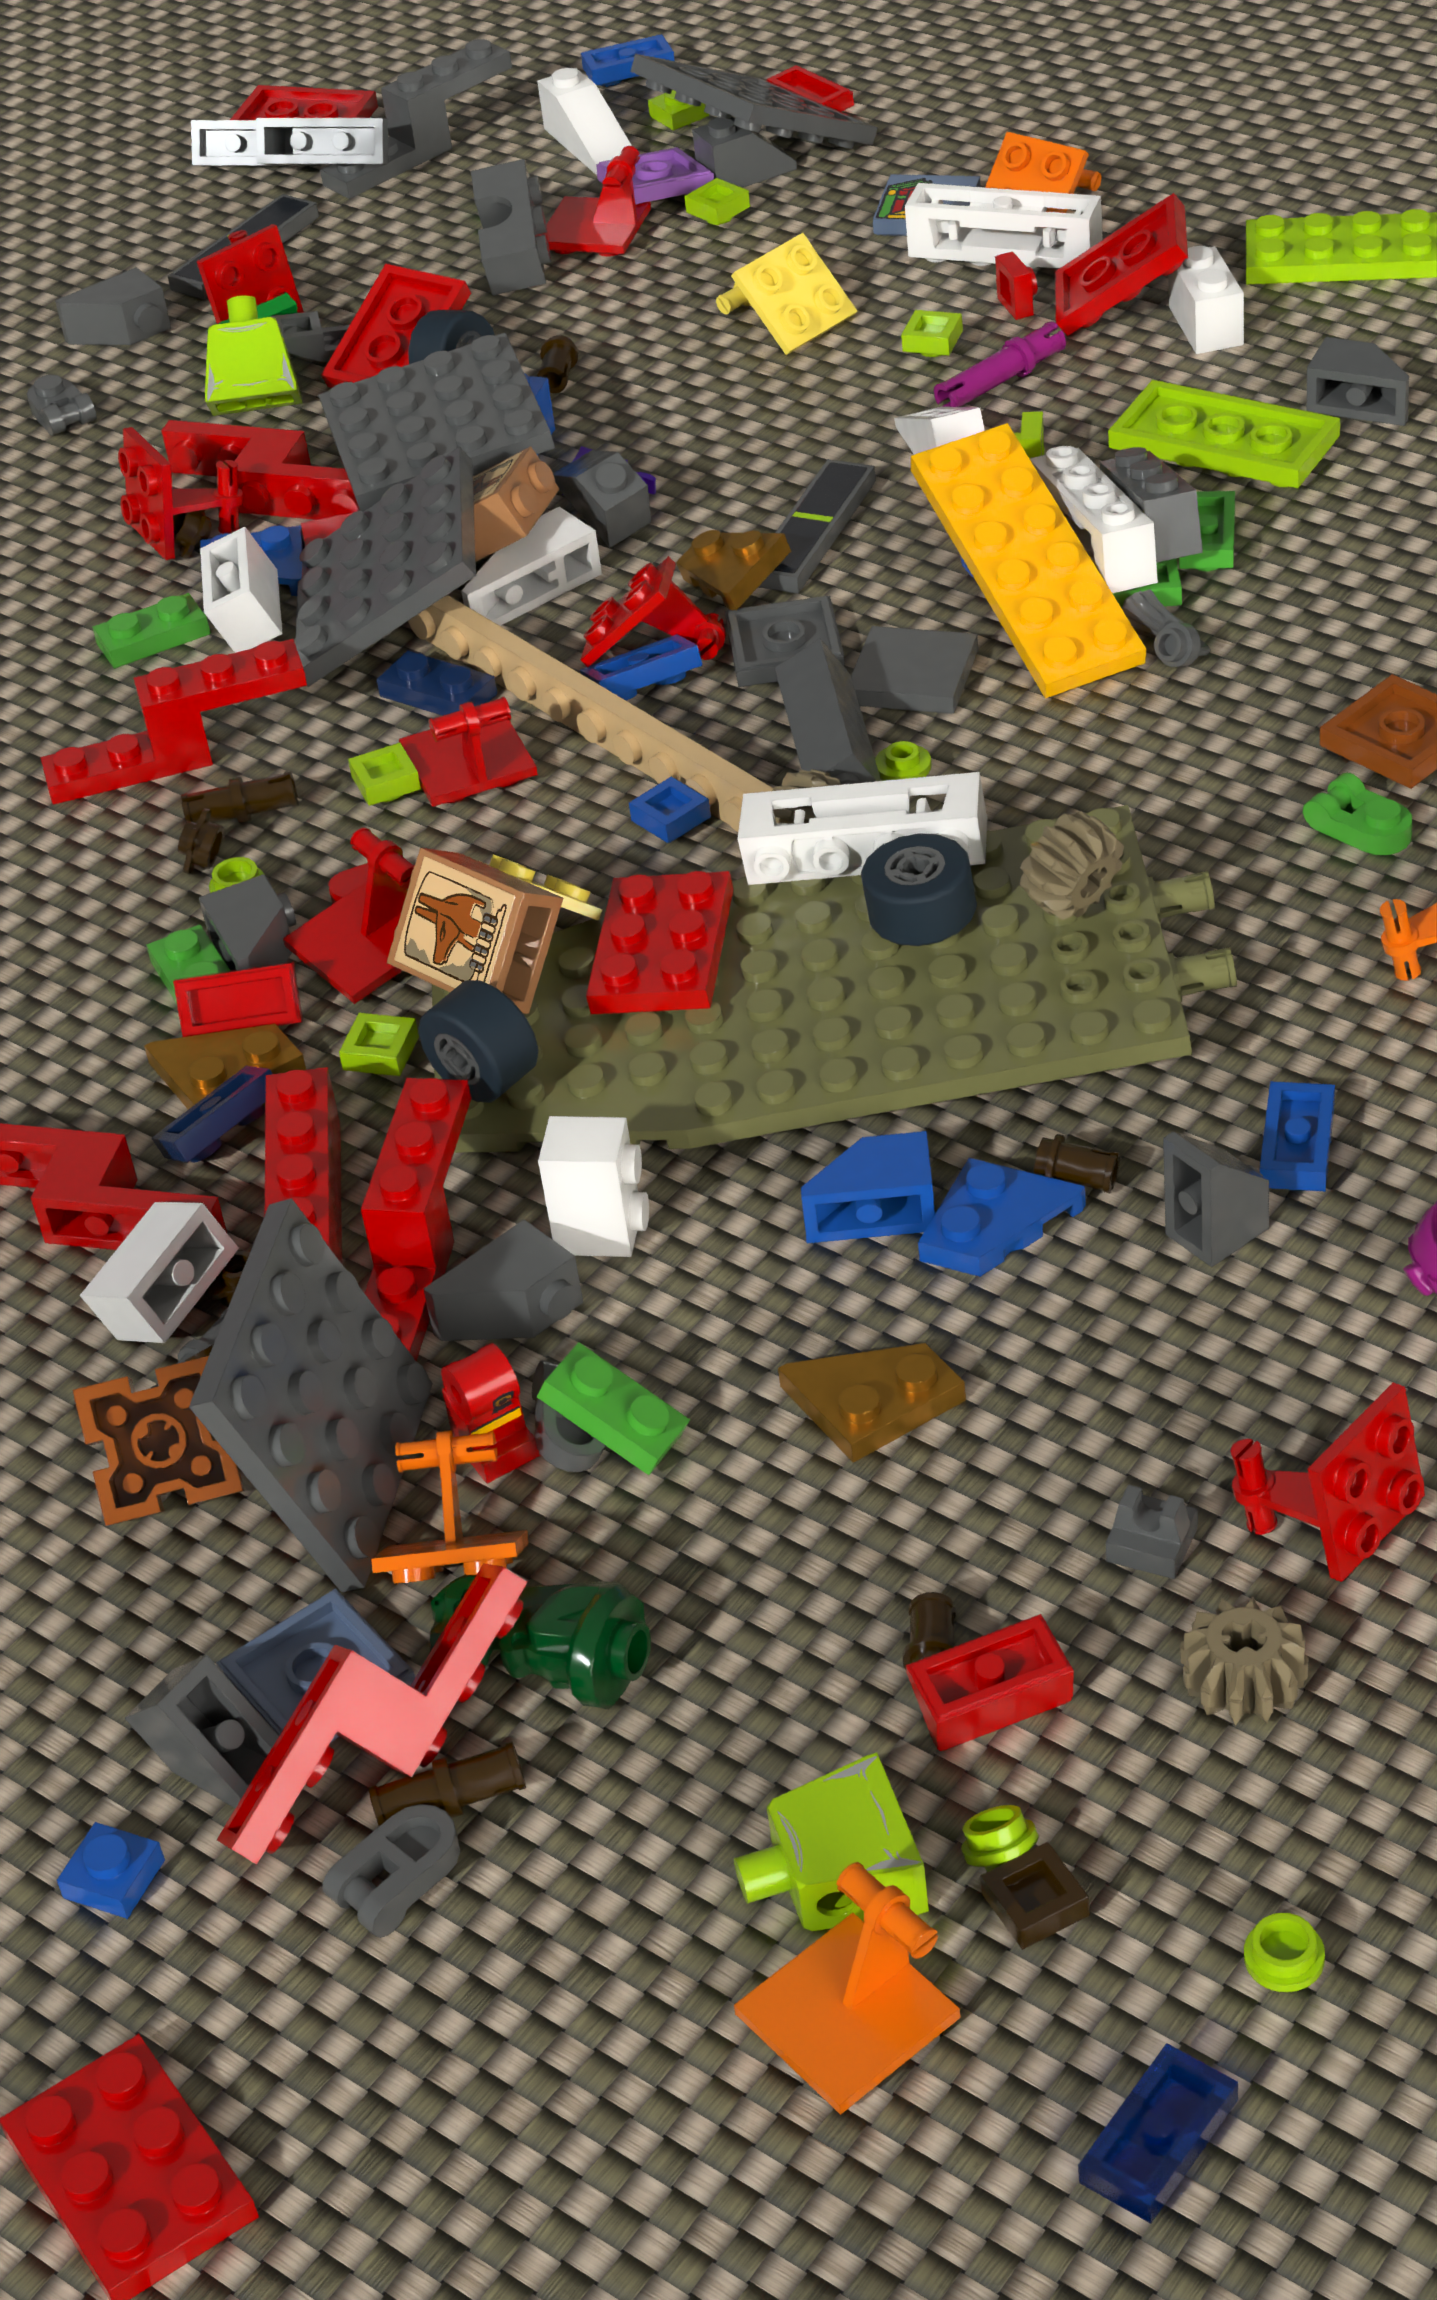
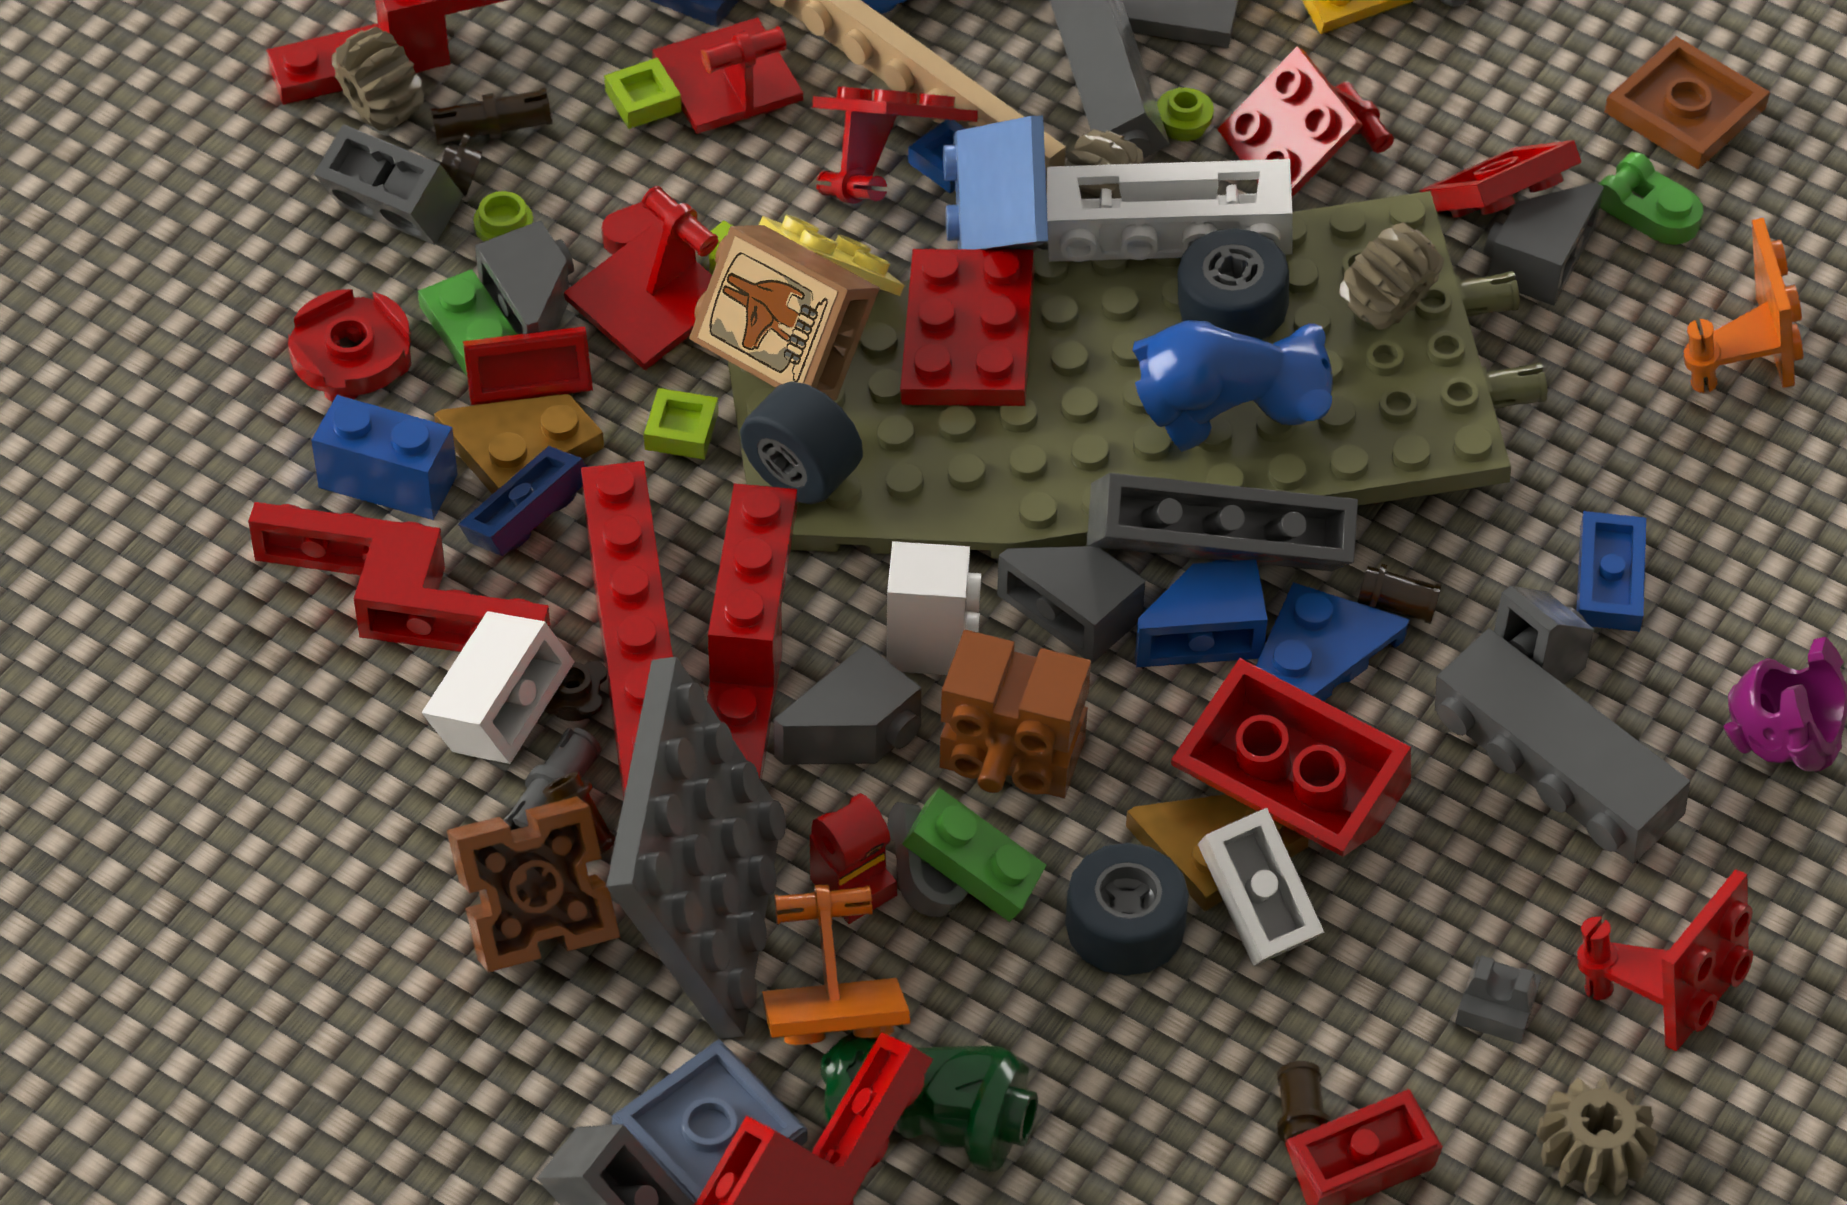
camera: 10 degrees left, 10 degrees up
none -> red plate [288,289,412,402]
none -> blue brick [311,395,458,520]
none -> dark grey brick [314,124,464,245]
none -> dark tan gear [332,26,424,131]
none -> red plate [812,86,978,204]
none -> dark orange brick [939,629,1091,799]
none -> medium blue slope [943,115,1048,250]
none -> dark grey slope [997,546,1146,664]
none -> black wheel [1065,843,1189,976]
none -> dark grey brick [1087,473,1358,571]
none -> blue animal [1132,320,1333,452]
none -> red slope [1171,658,1411,857]
none -> white brick [1198,808,1324,966]
none -> plate [1217,46,1394,198]
none -> red plate [1419,140,1582,217]
none -> dark grey brick [1435,628,1690,864]
none -> dark grey slope [1484,183,1604,306]

